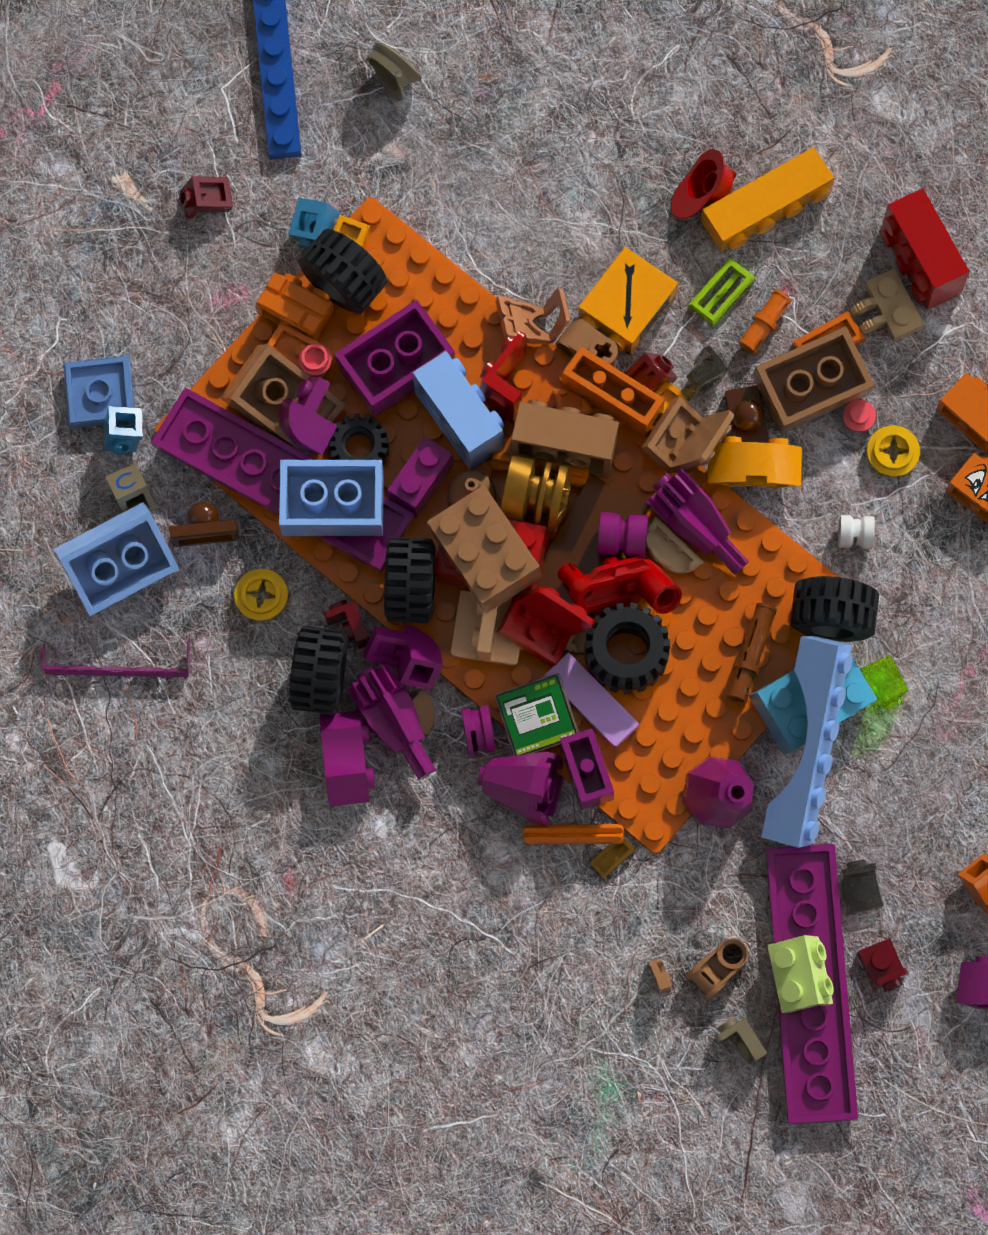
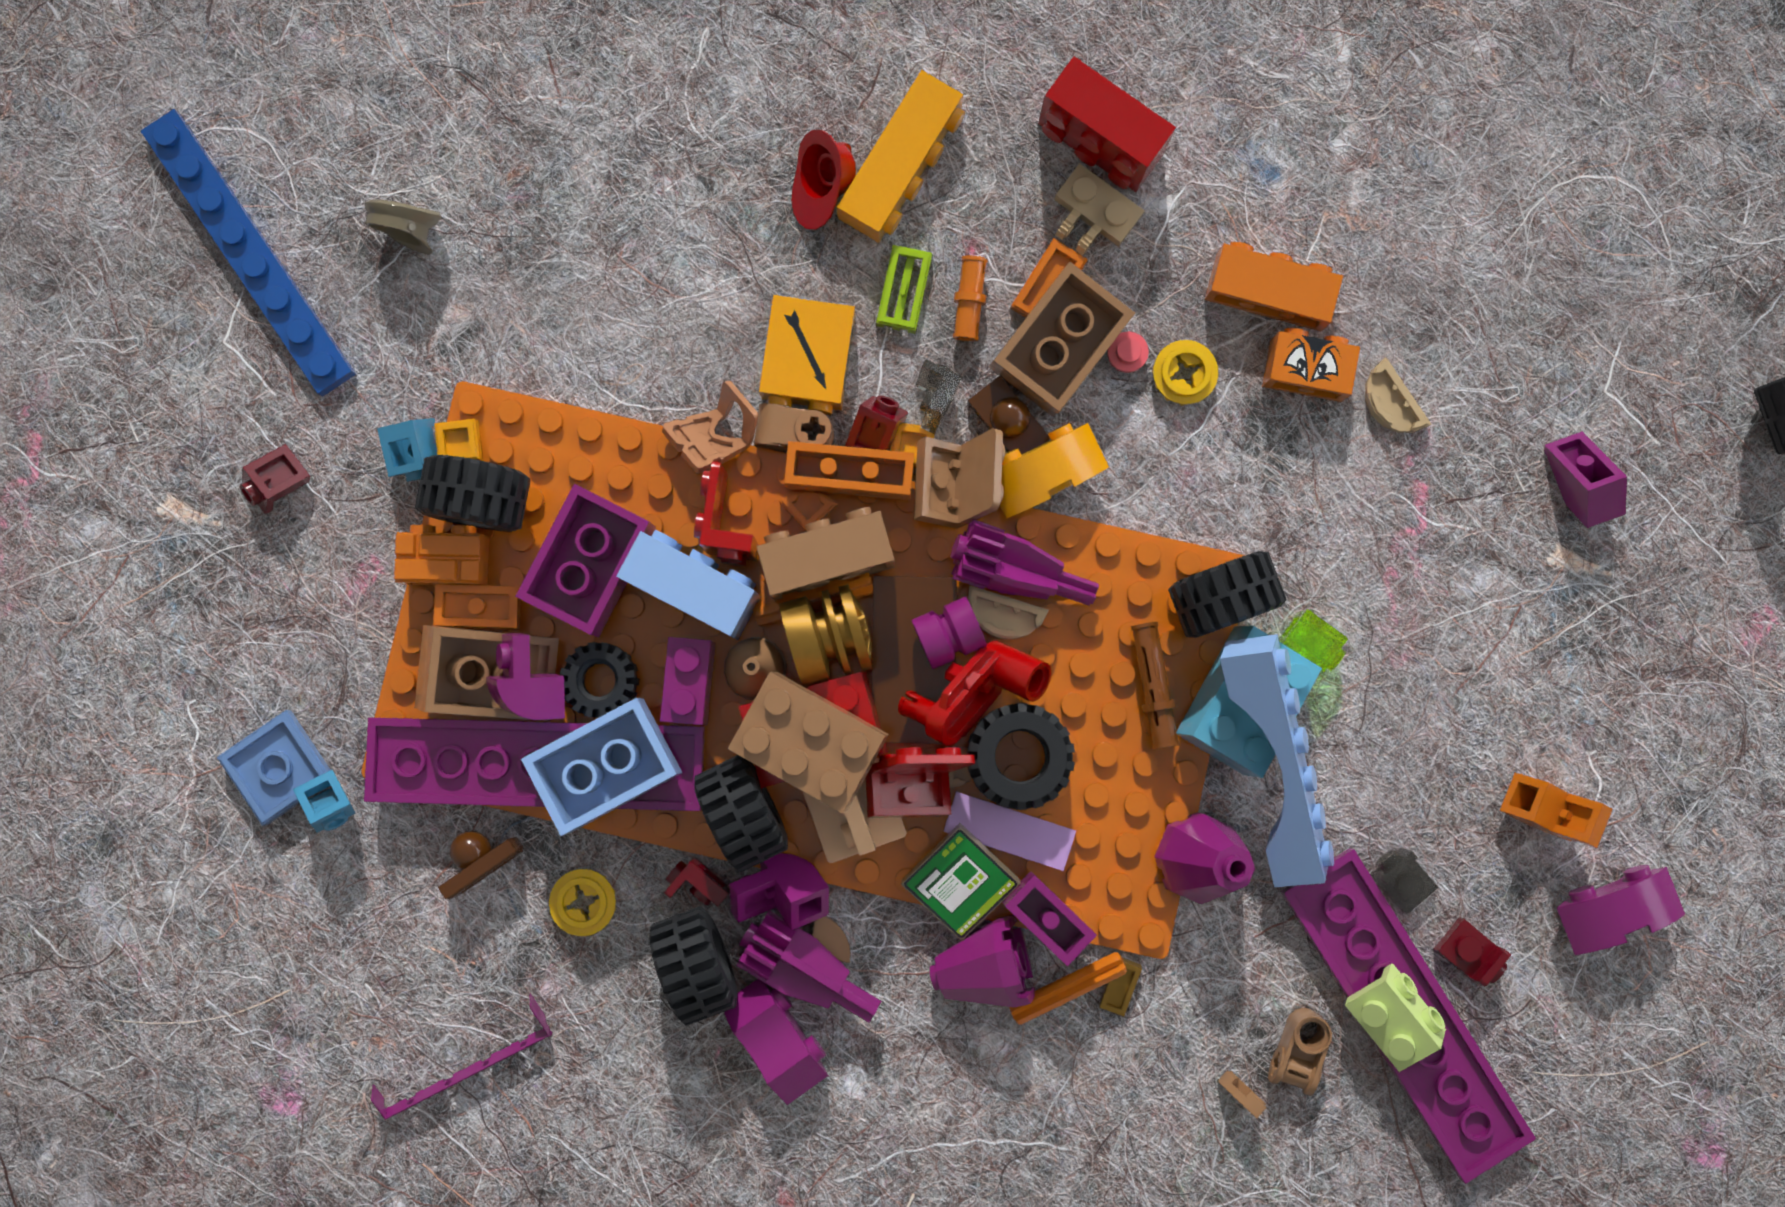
camera: 30 degrees left, 10 degrees up
light blue brick [54,502,179,616] -> none
dark tan brick [105,463,158,513] -> none
coral plate [298,344,332,377] -> none
magenta wheel [461,705,496,756] -> none
dark tan bracket [715,1017,768,1064] -> none
white wheel [838,515,875,550] -> none

